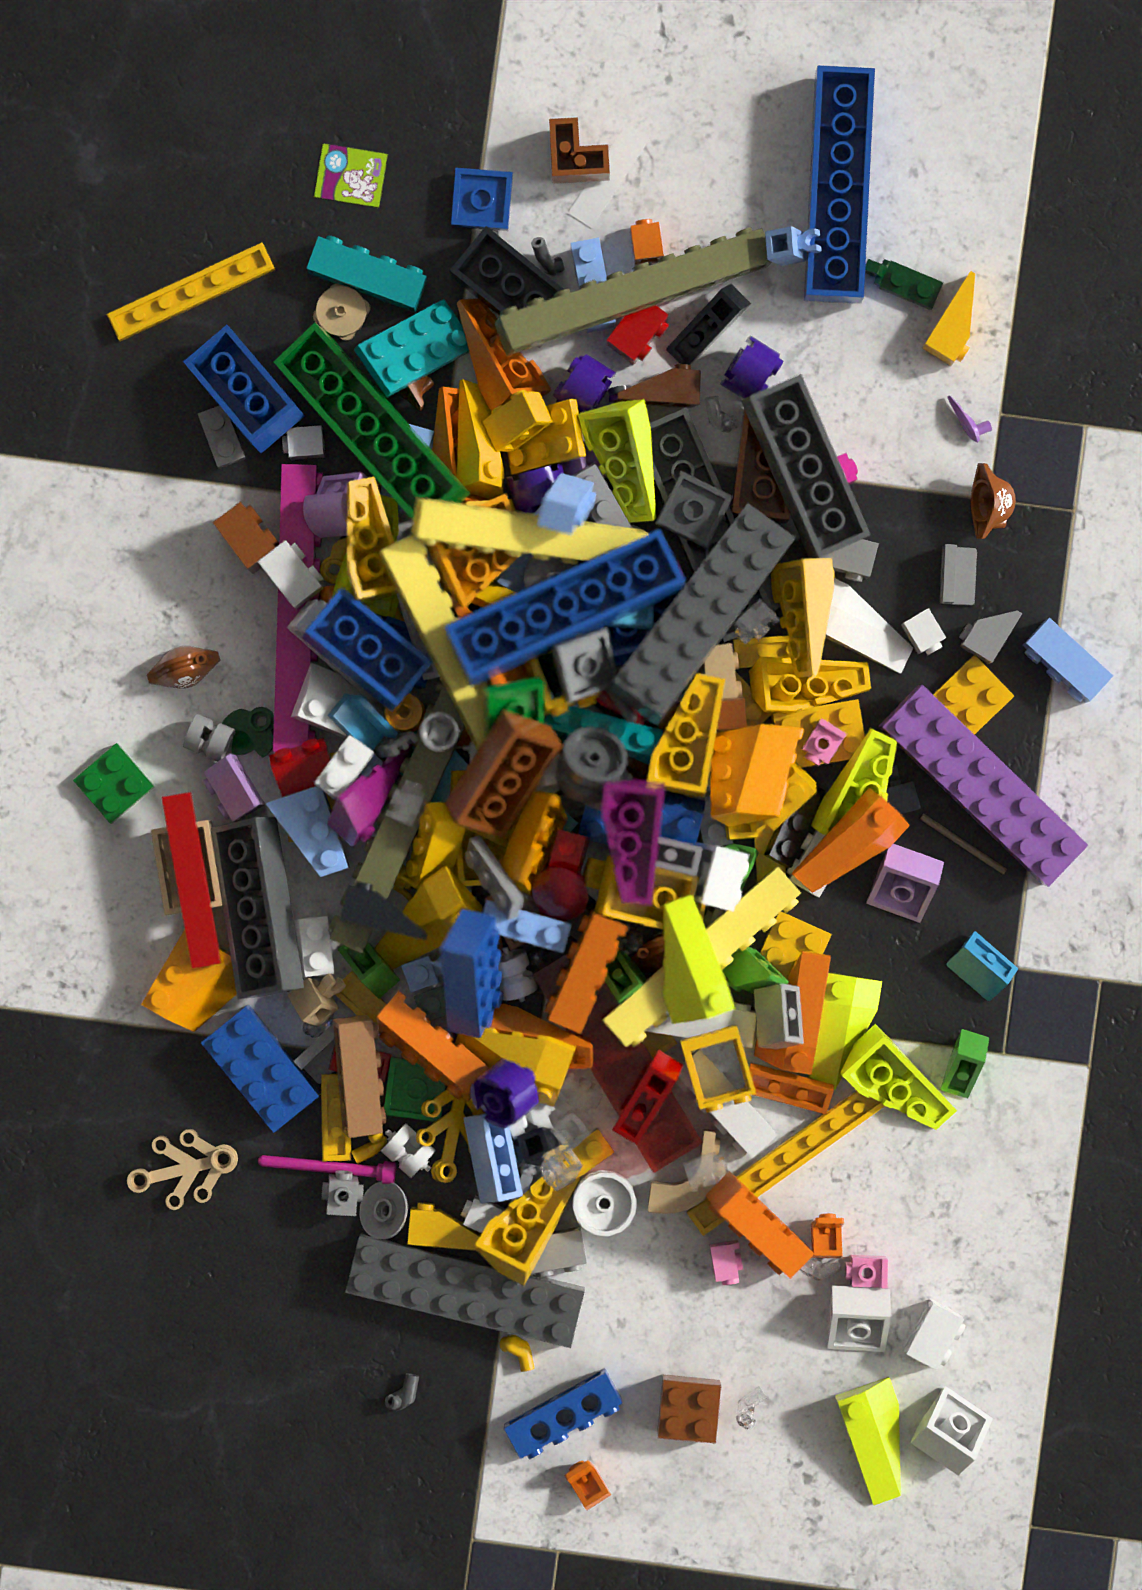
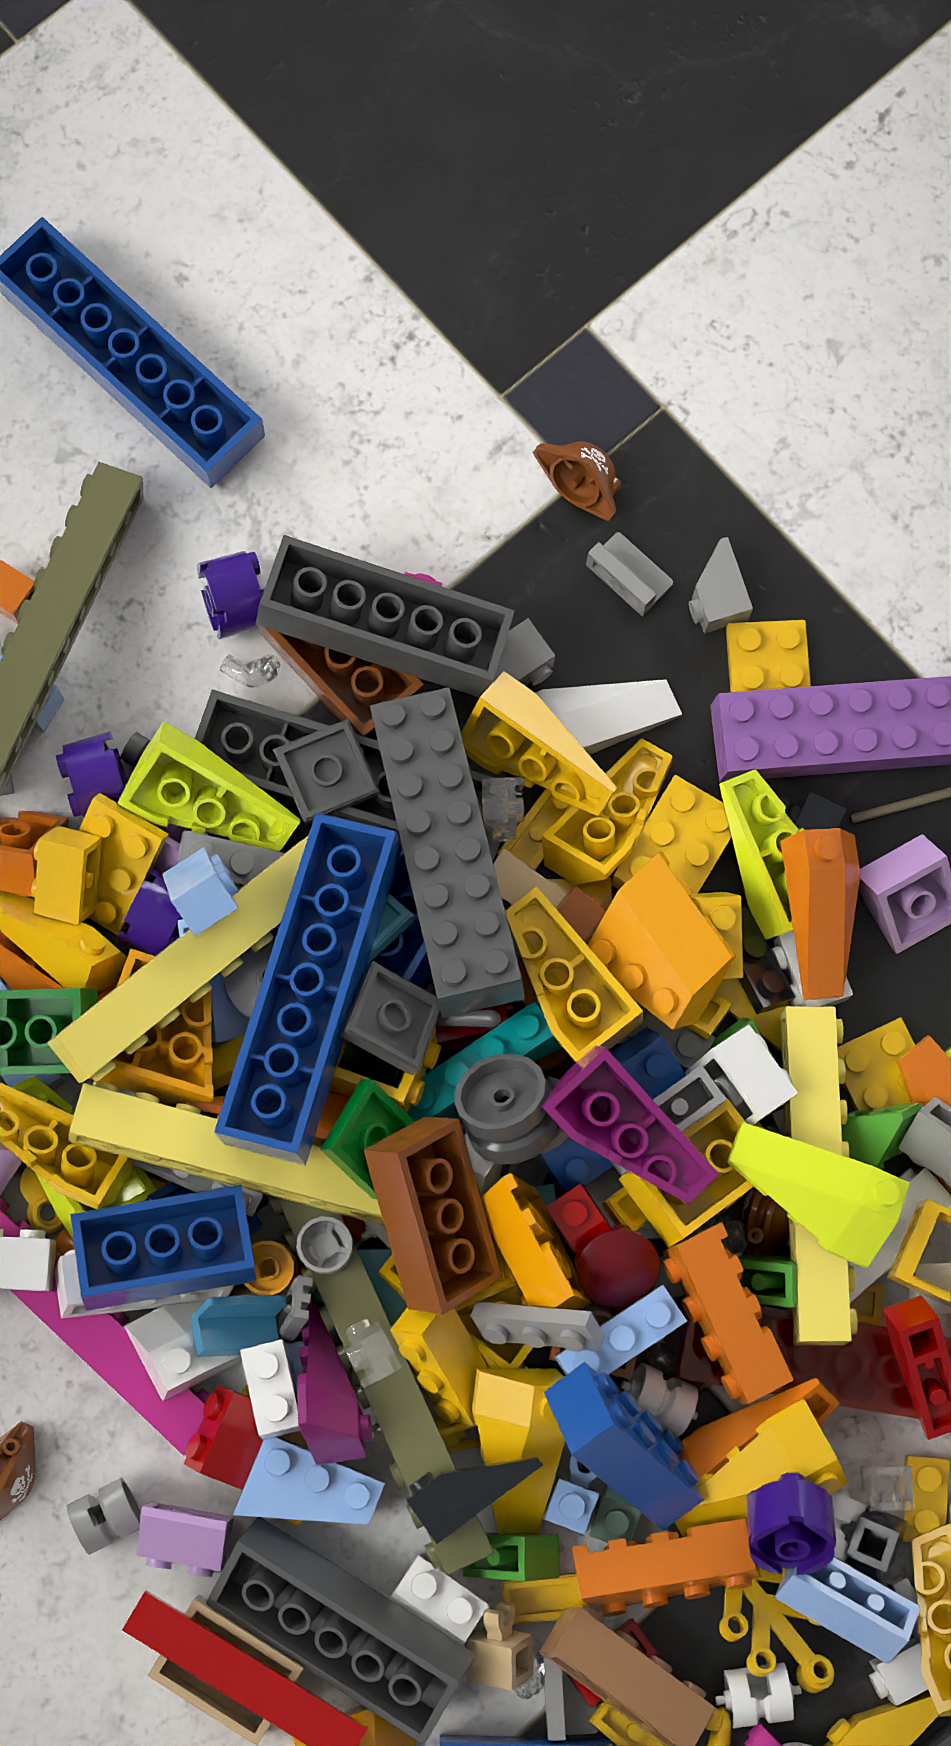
camera: 55 degrees left, 10 degrees down
green plate [73,743,155,824] -> none
dark green plate [222,707,274,758] -> none
green plate [384,1057,446,1122] -> none
clear brick [540,1143,583,1191] -> none
red brick [606,305,669,365] -> none
reddish brown slope [609,364,701,408] -> none
black slope [666,283,751,365] -> none
light blue brick [765,226,821,266] -> none
bright pink brick [801,719,846,766] -> none
dark green hinge [865,259,944,310] -> none
white brick [901,608,946,655] -> none
yellow slope [922,271,975,366] -> none
medium lavender bar [947,395,992,443] -> none
light blue brick [1023,618,1113,703] -> none

